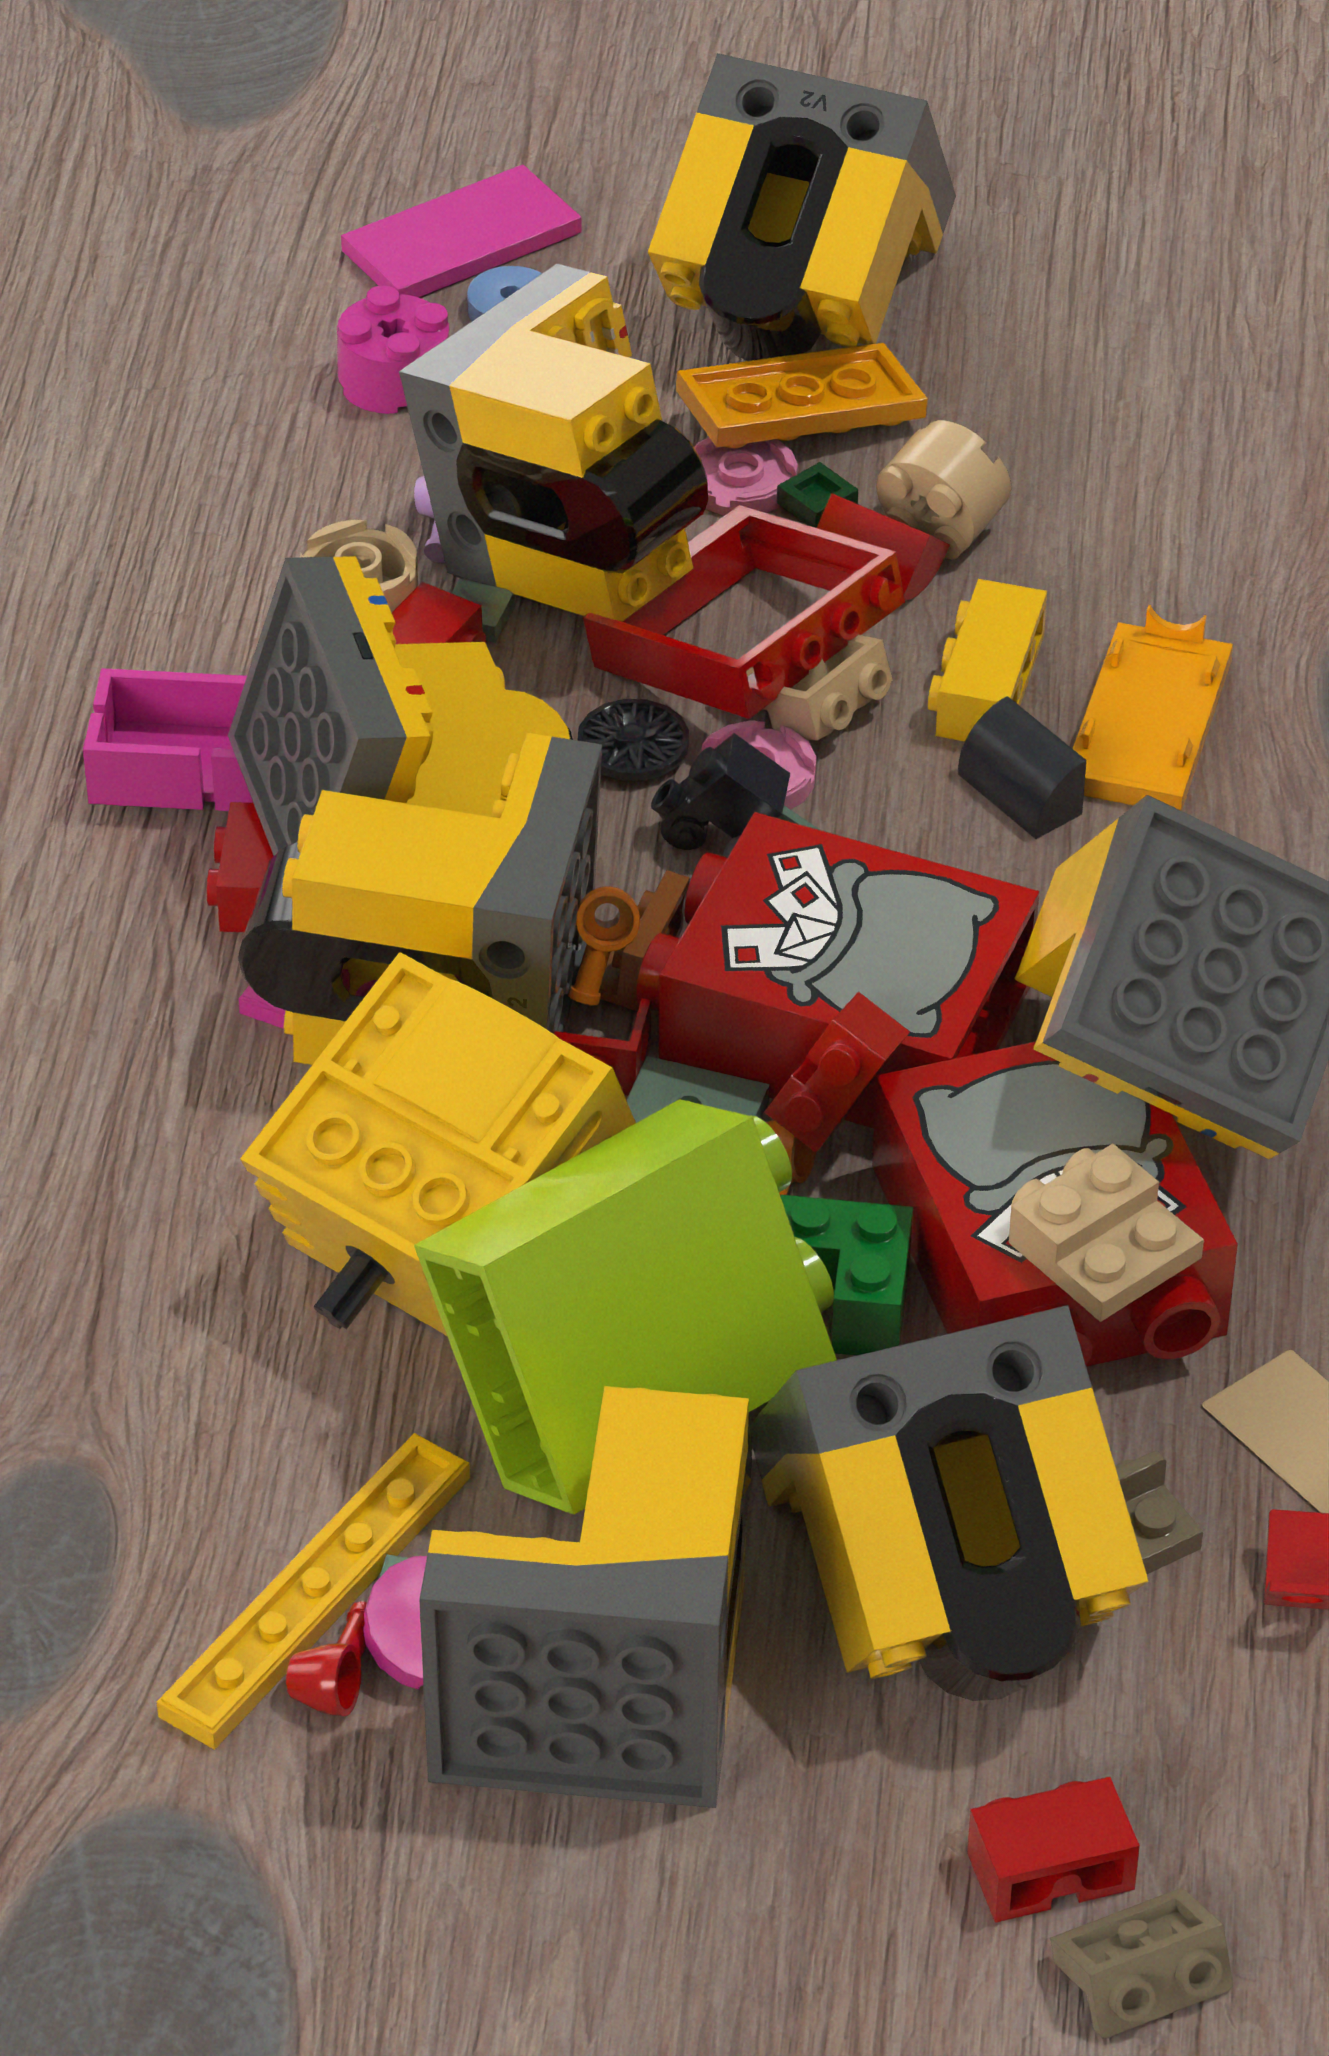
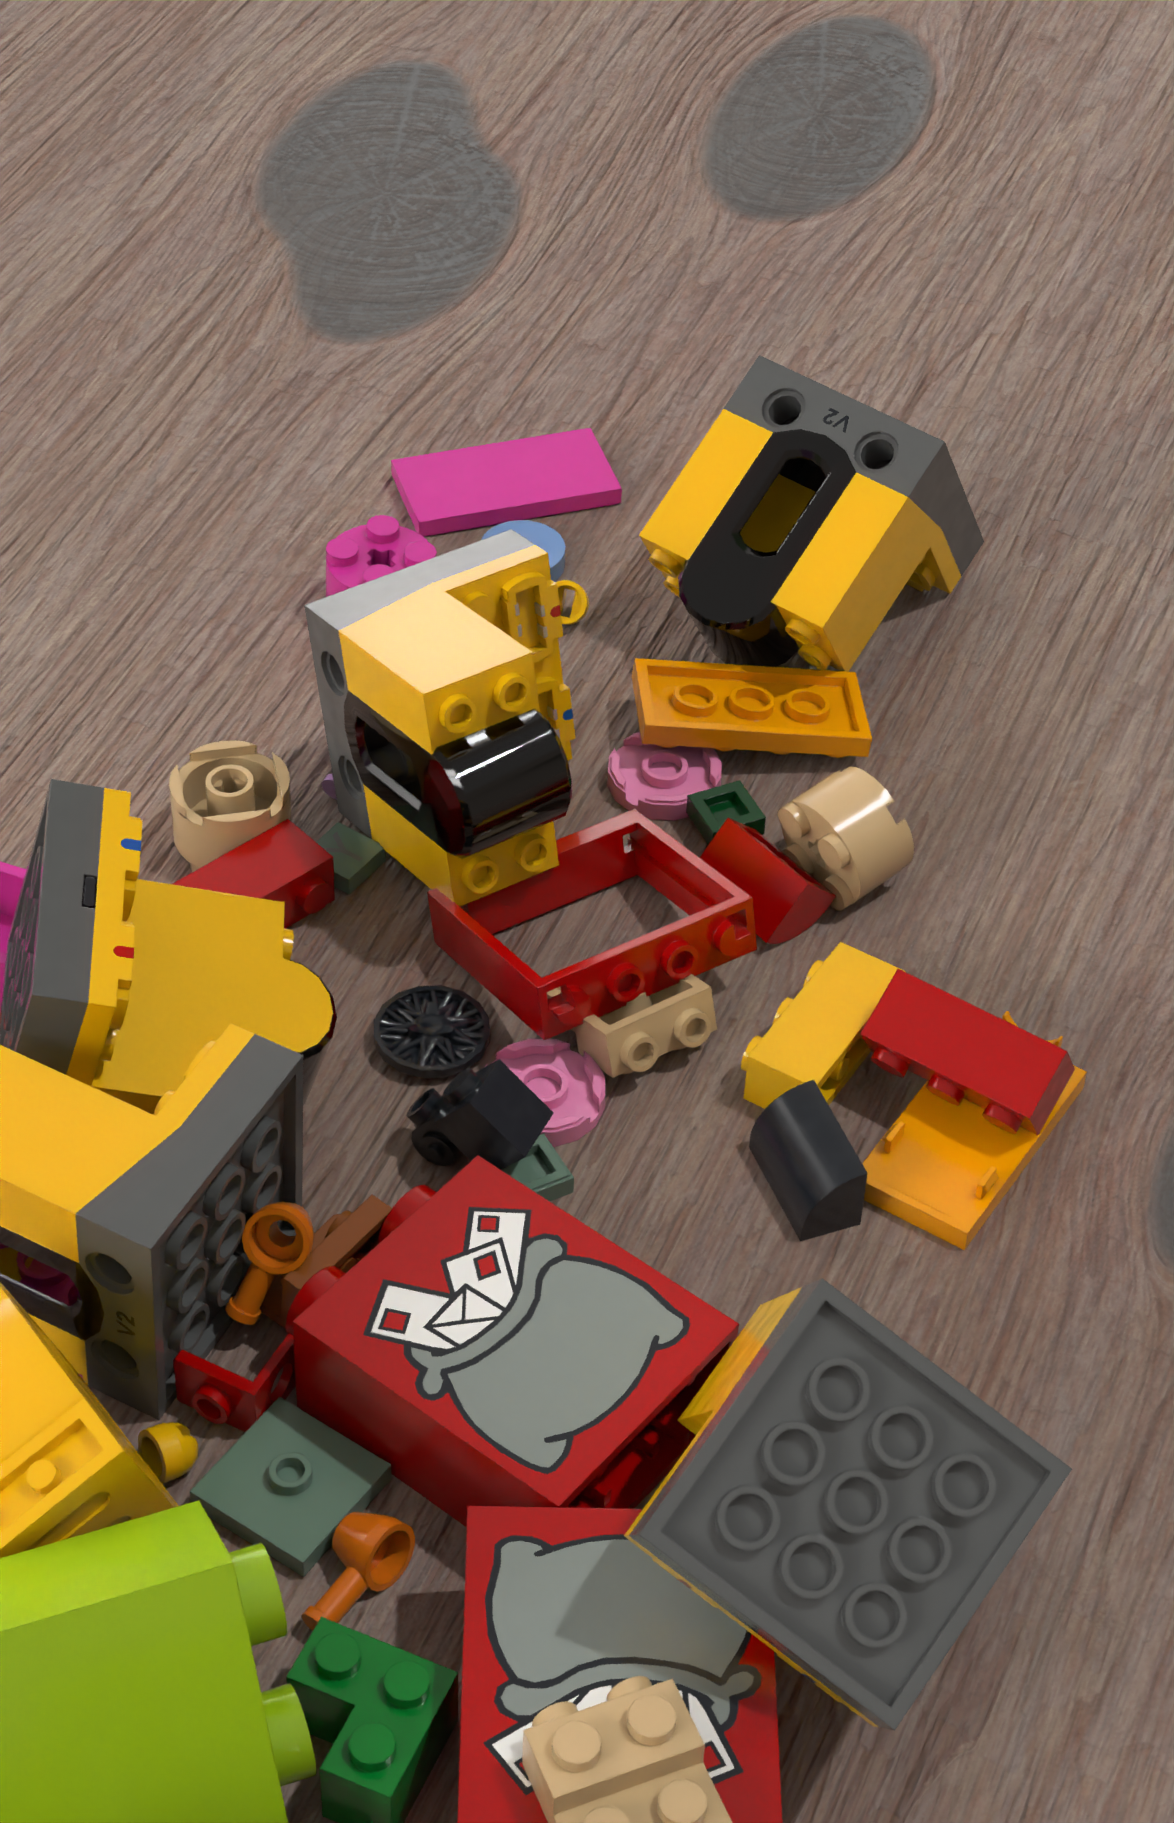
camera: 15 degrees right, 0 degrees up
red brick [764,991,910,1152] -> none
none -> red brick [860,968,1075,1135]

